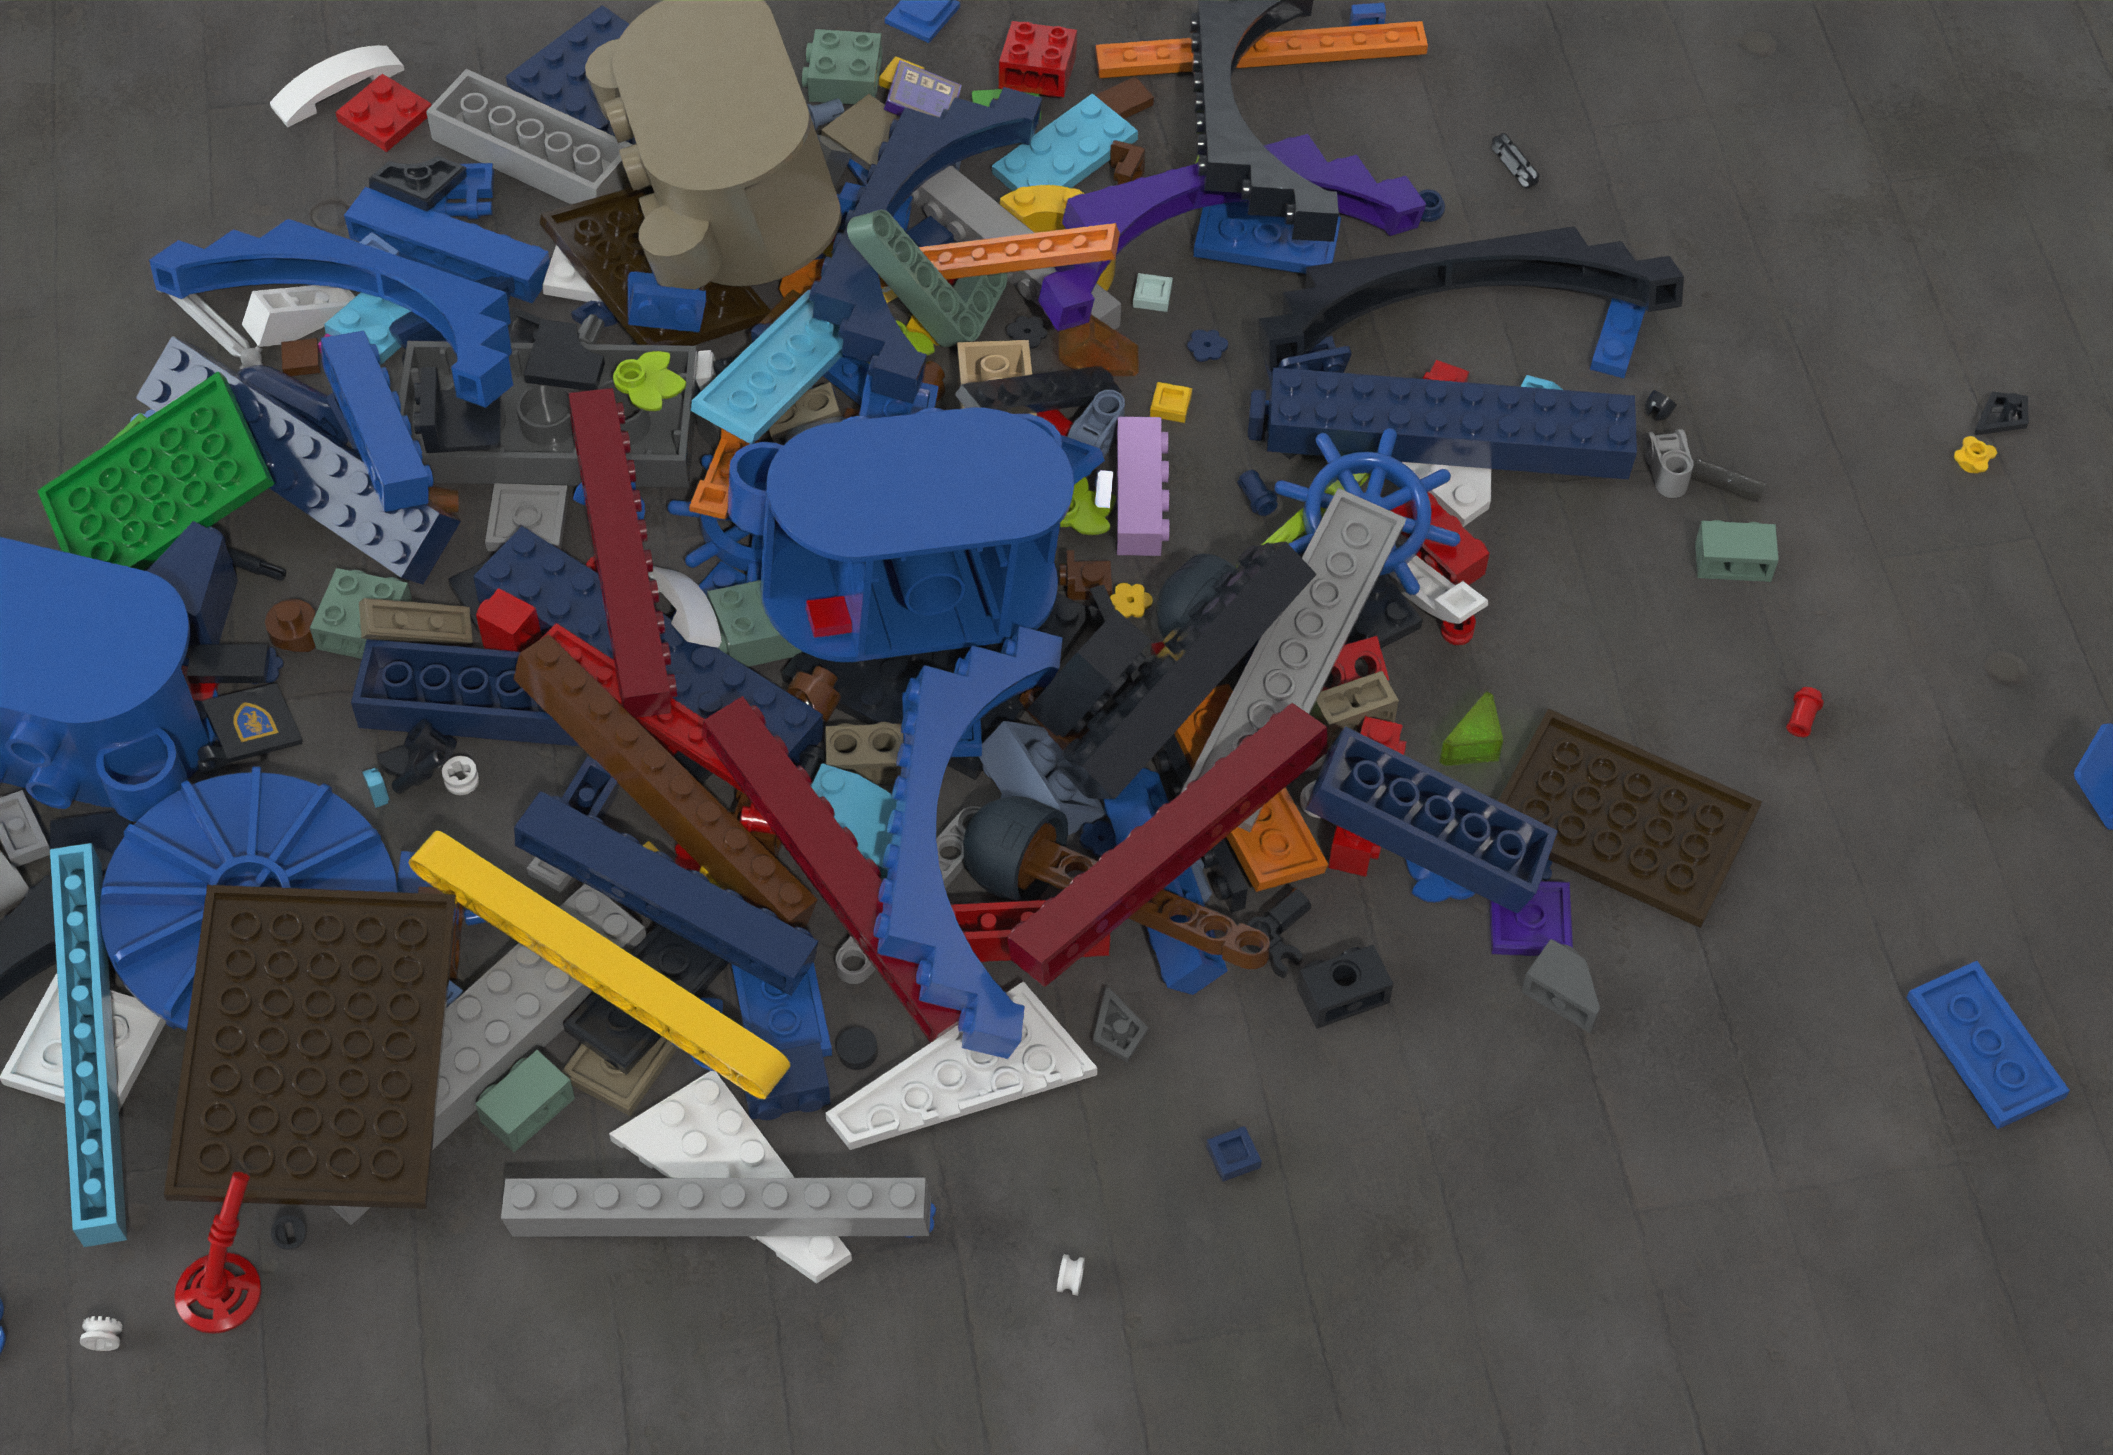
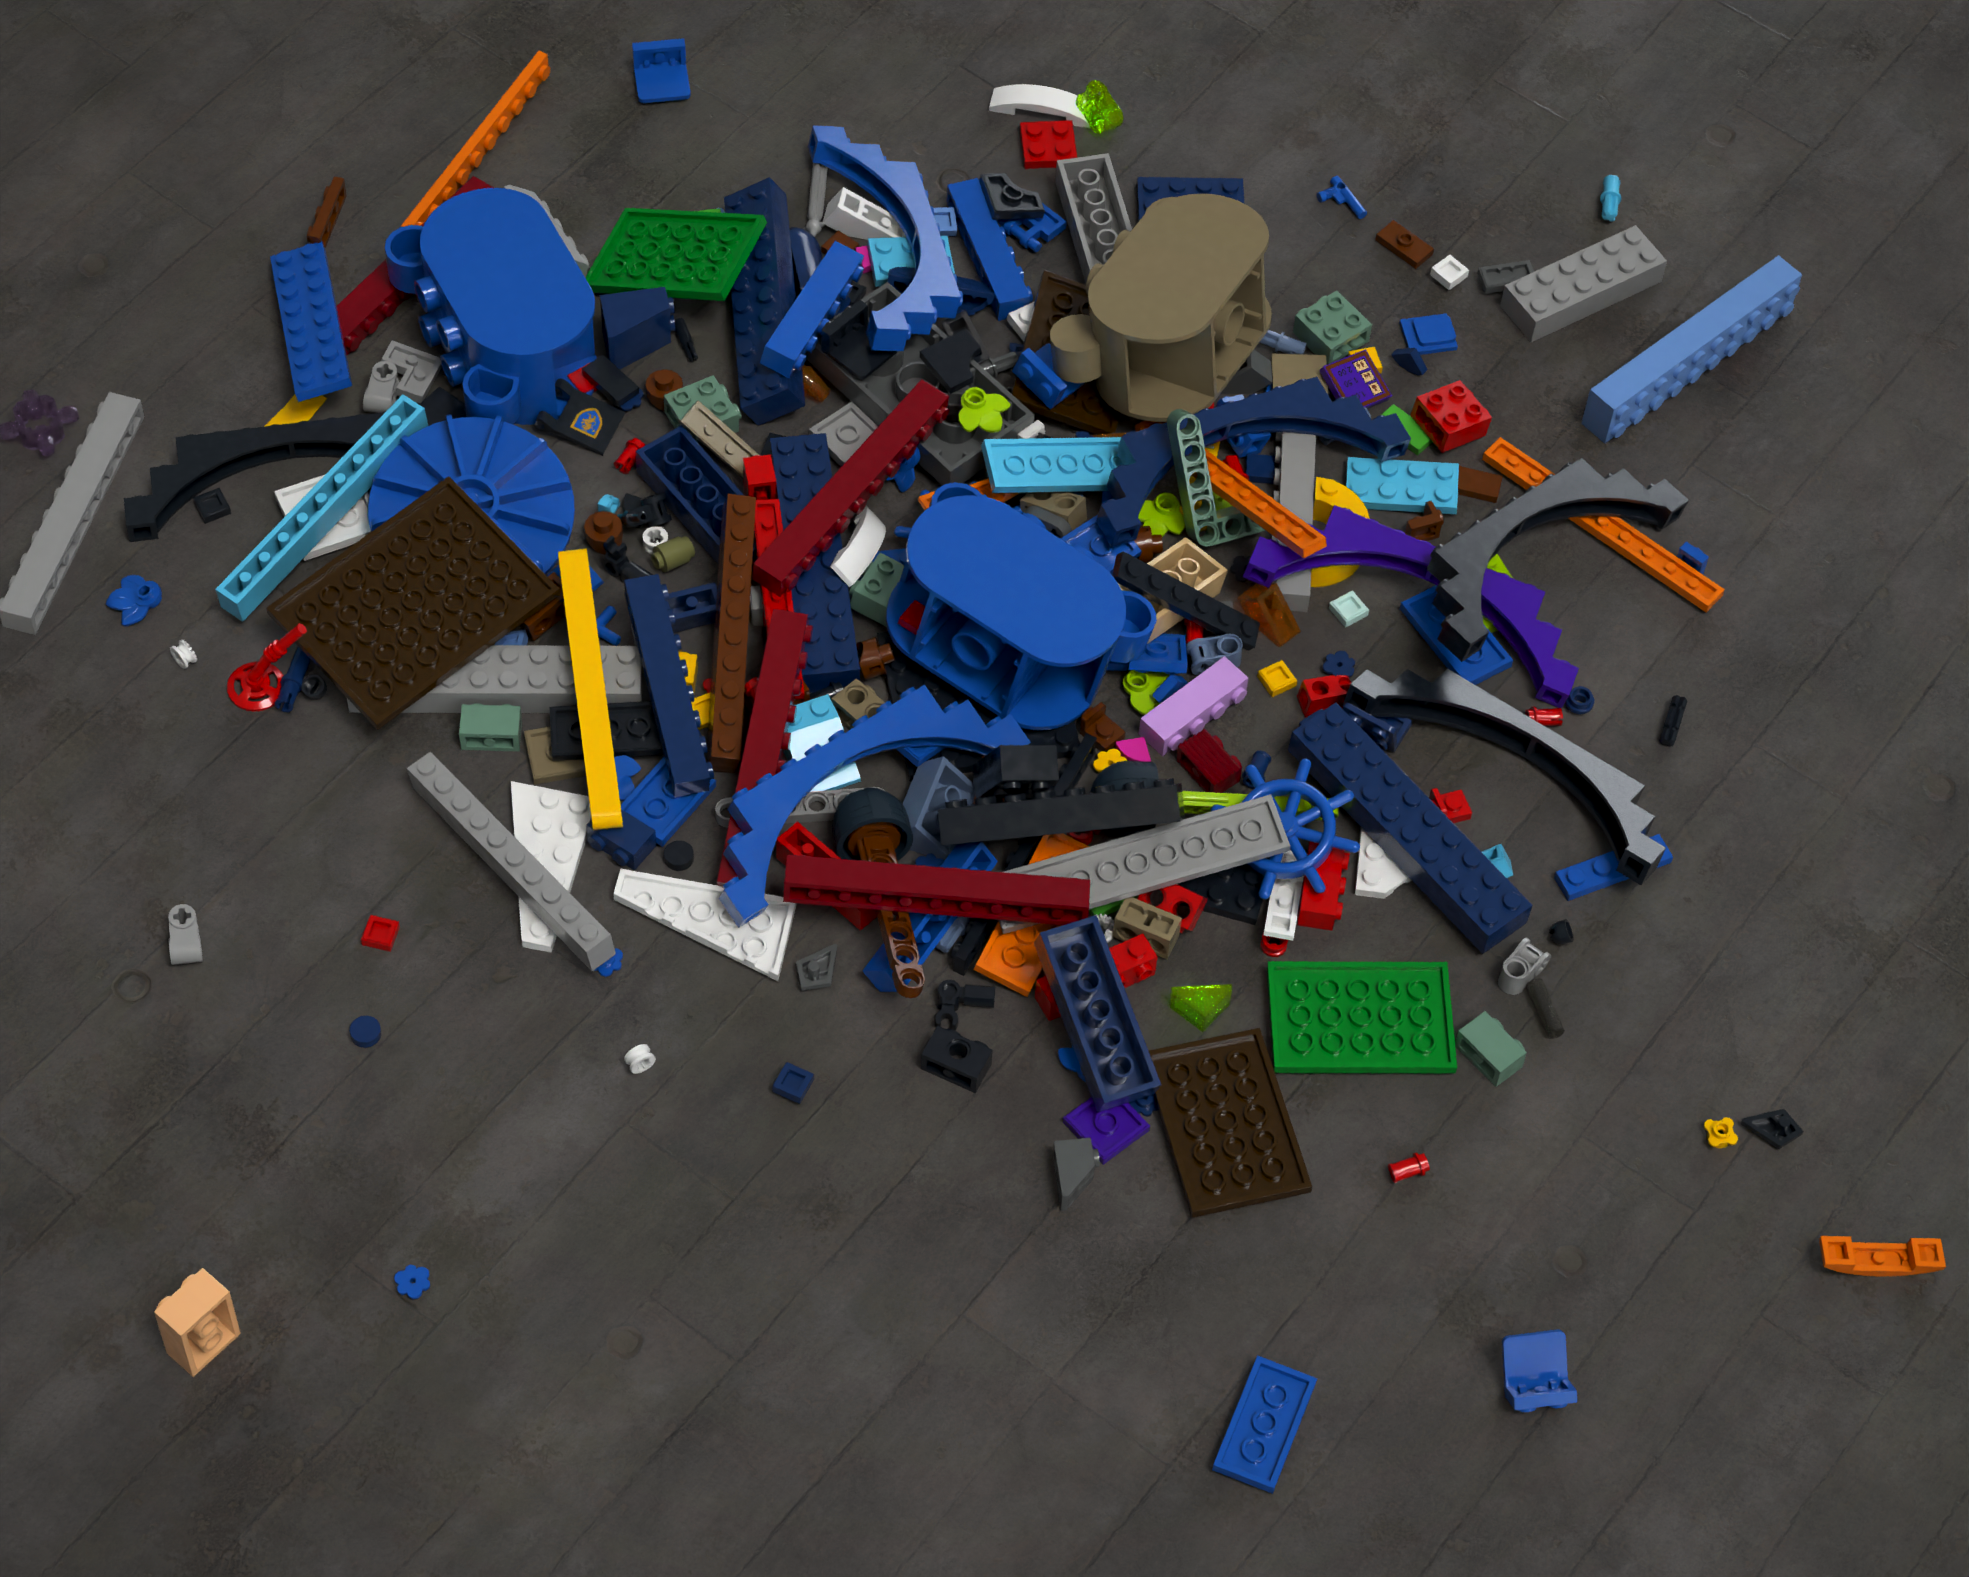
camera: 45 degrees right, 0 degrees up
none -> dark blue pin [274,646,311,712]
none -> red tile [361,915,400,952]
none -> reddish brown piece [584,511,623,555]
none -> black bar [602,535,653,581]
none -> red pin [613,438,645,474]
none -> olive brick [651,536,695,573]
none -> clear neon green piece [1076,80,1124,134]
none -> dark pink tile [1115,737,1151,762]
none -> dark red brick [1176,729,1242,793]
none -> green plate [1266,961,1457,1073]
none -> red leg [1297,675,1351,717]
none -> dark blue tile [1391,348,1428,375]
none -> red pin [1525,706,1563,726]

